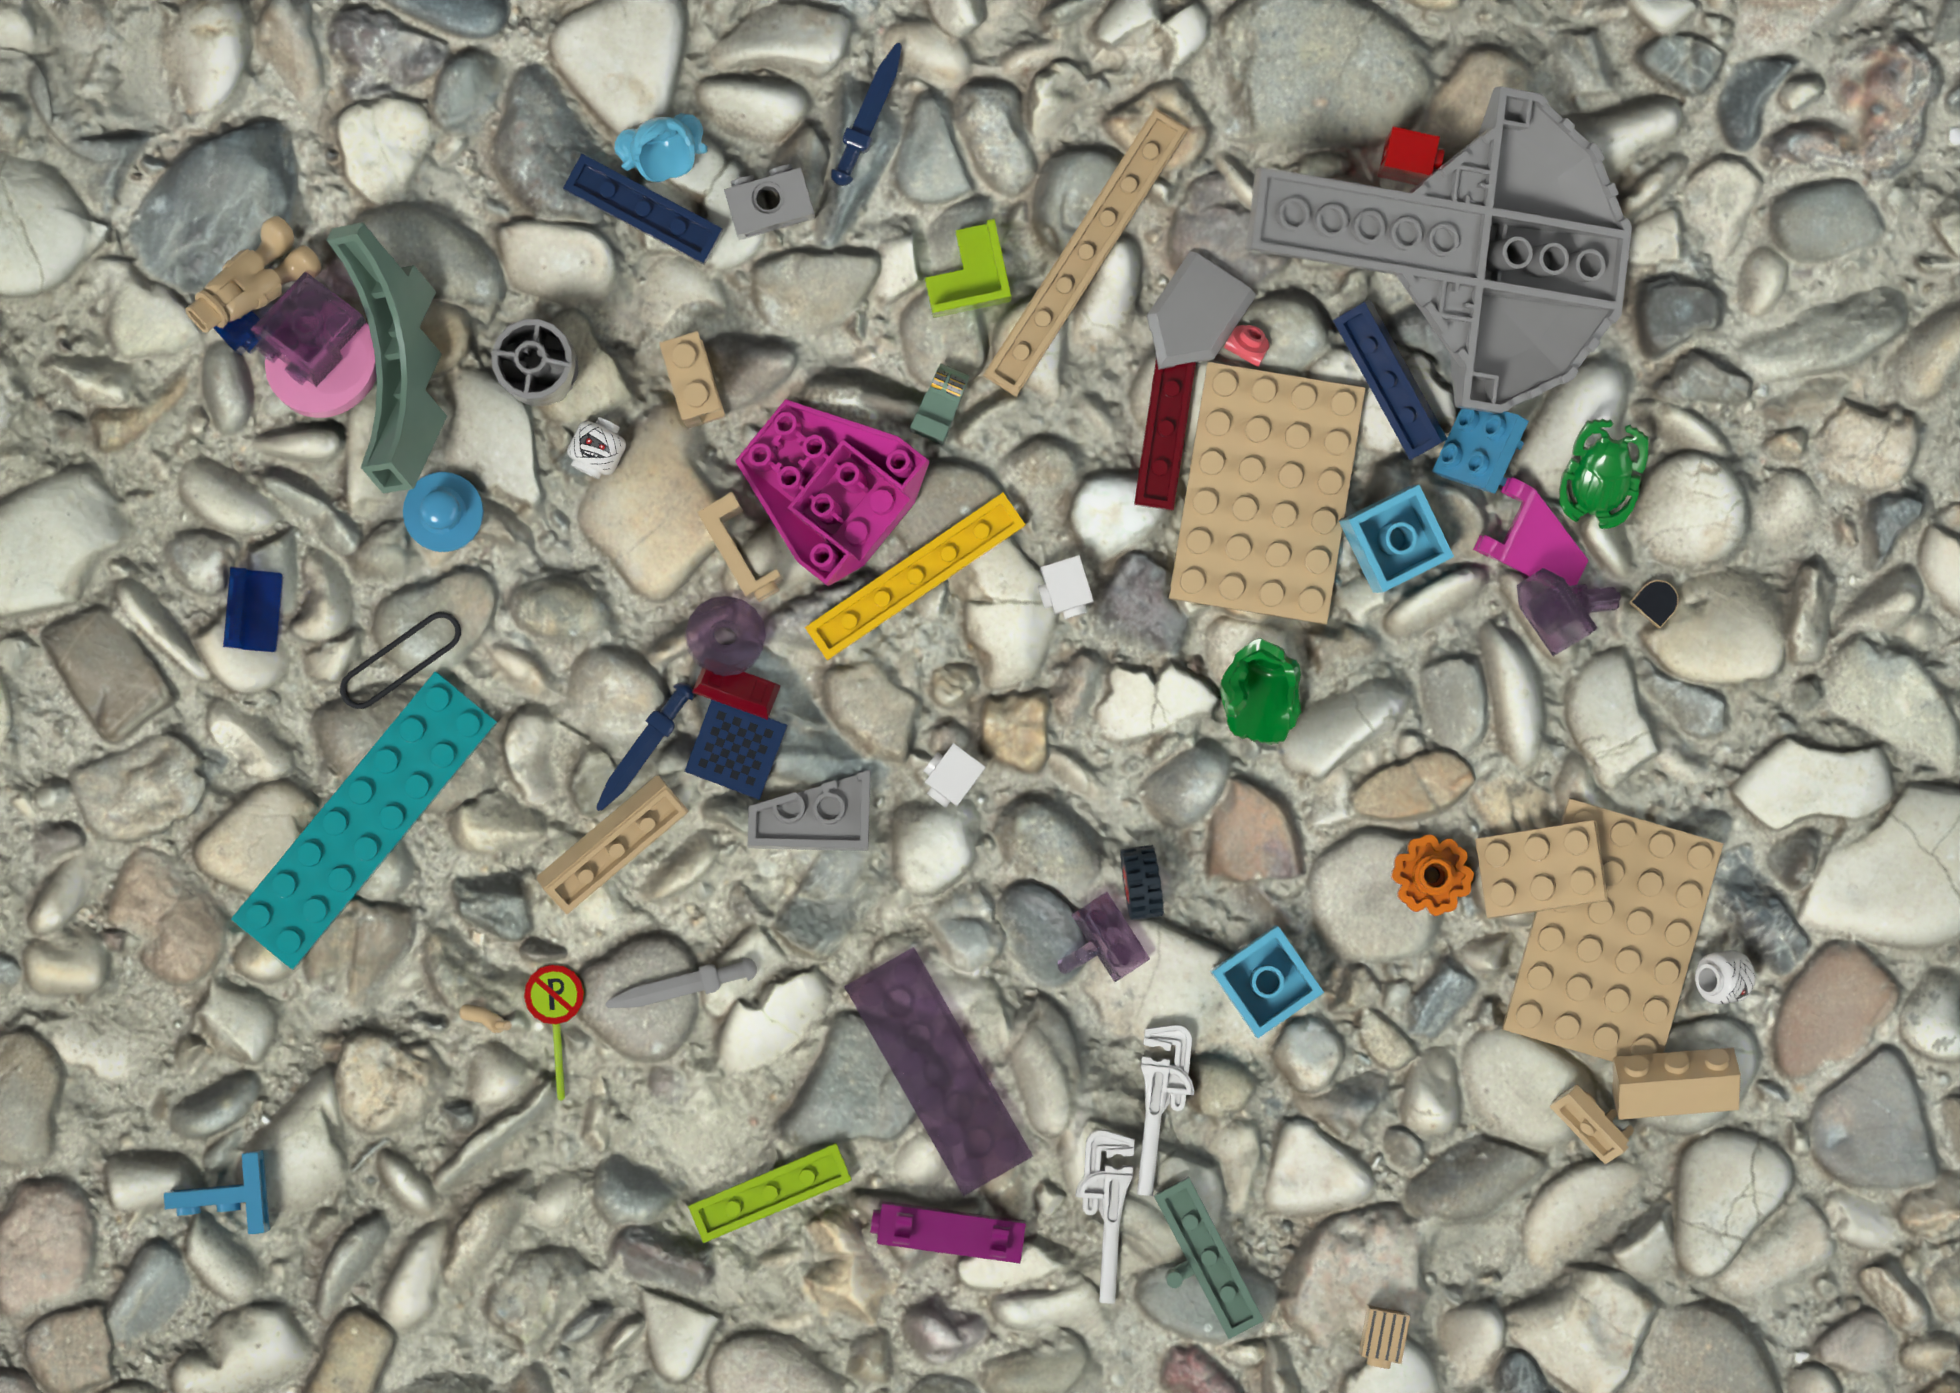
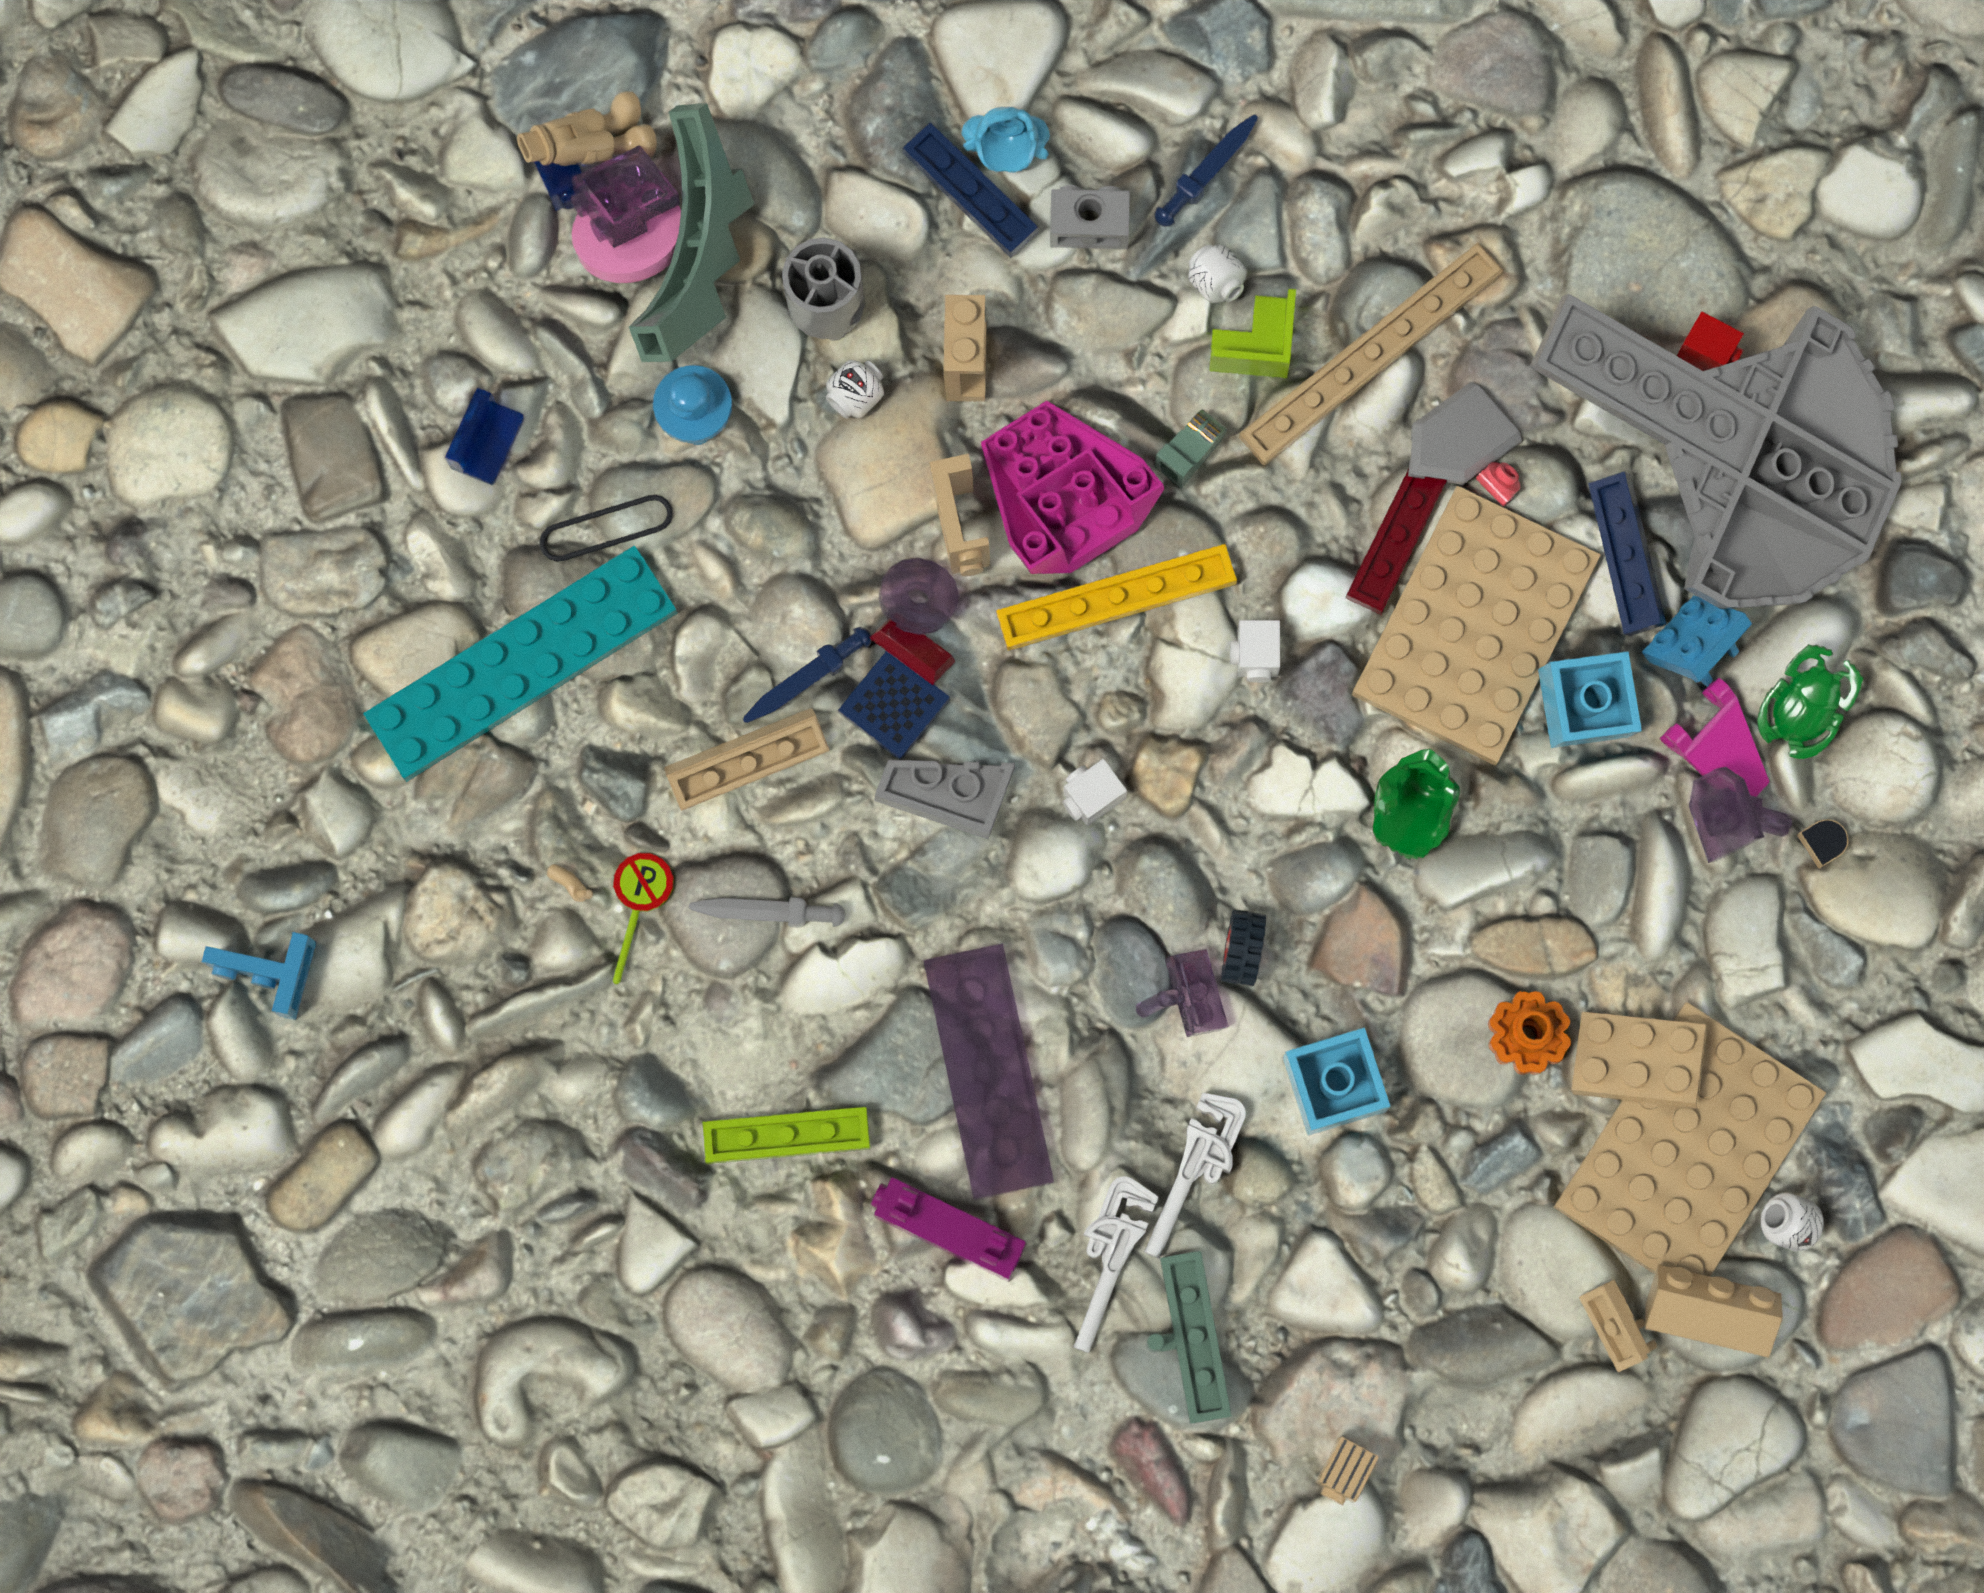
camera: 25 degrees right, 10 degrees down
none -> white head [1188,245,1246,303]

